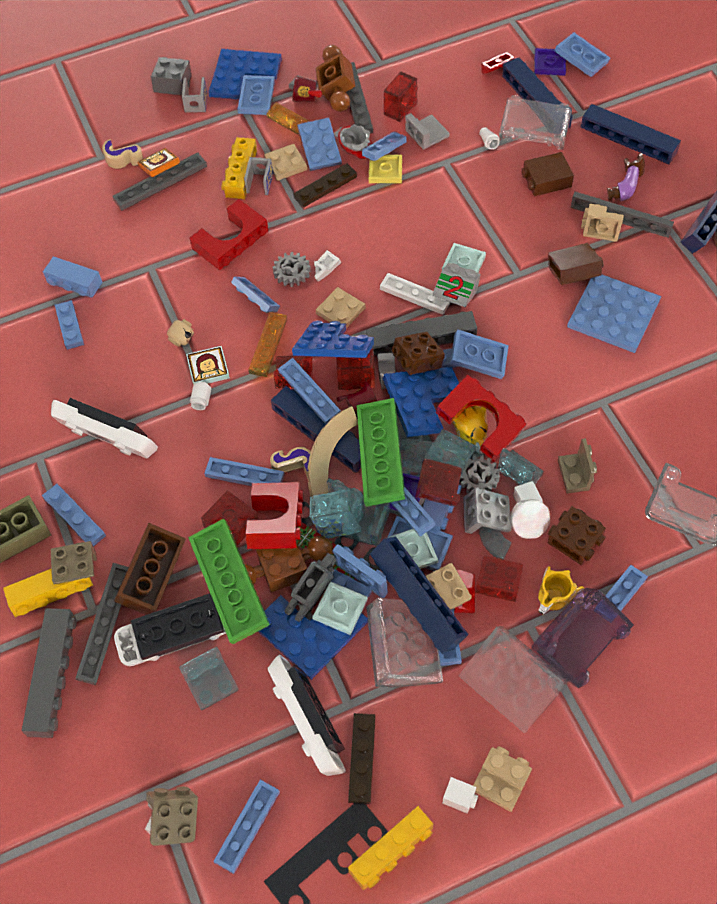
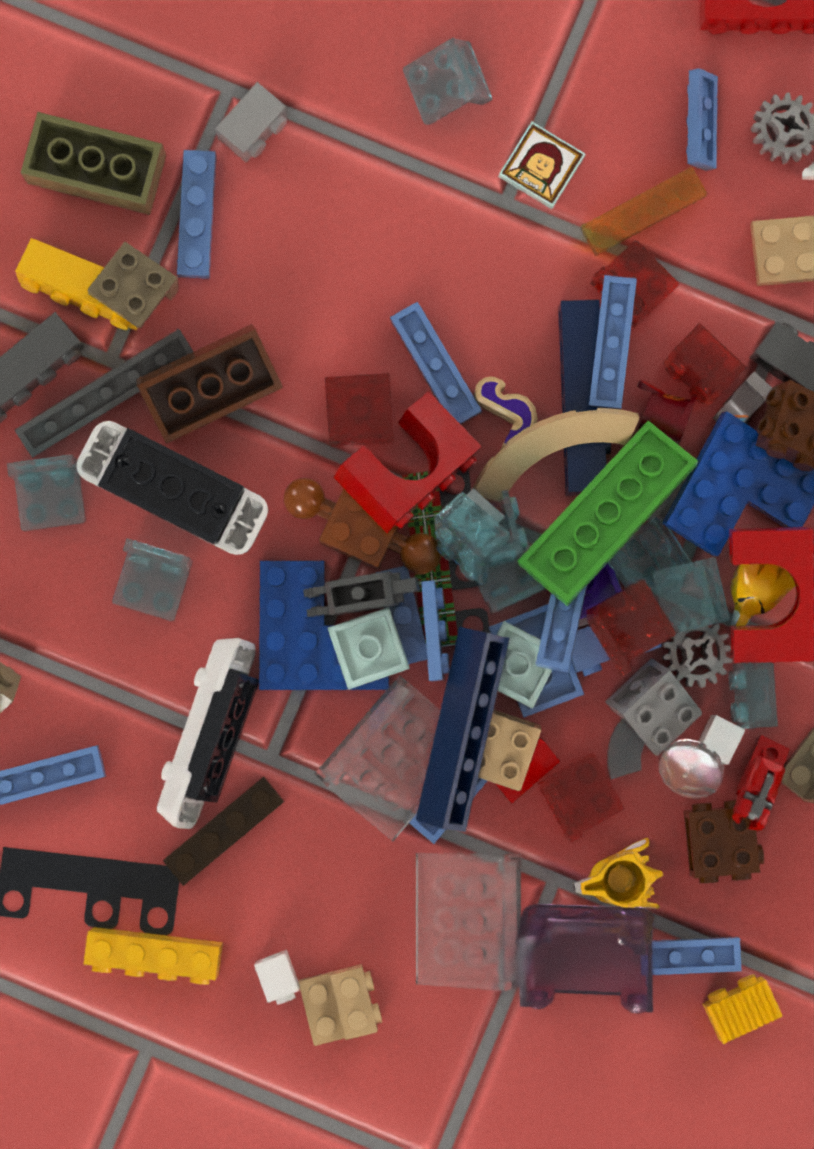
camera: 35 degrees right, 25 degrees up
piece [51,398,158,459] -> none
tan head [167,319,194,347] -> none
bright green plate [188,519,270,644] -> none
white brick [190,381,211,410] -> none
blue plate [292,321,374,358] -> none
none -> clear light blue bracket [7,454,86,531]
none -> light grey brick [215,82,288,162]
none -> clear light blue bracket [403,38,493,125]
none -> yellow brick [702,974,783,1044]
none -> red plate [732,735,790,831]

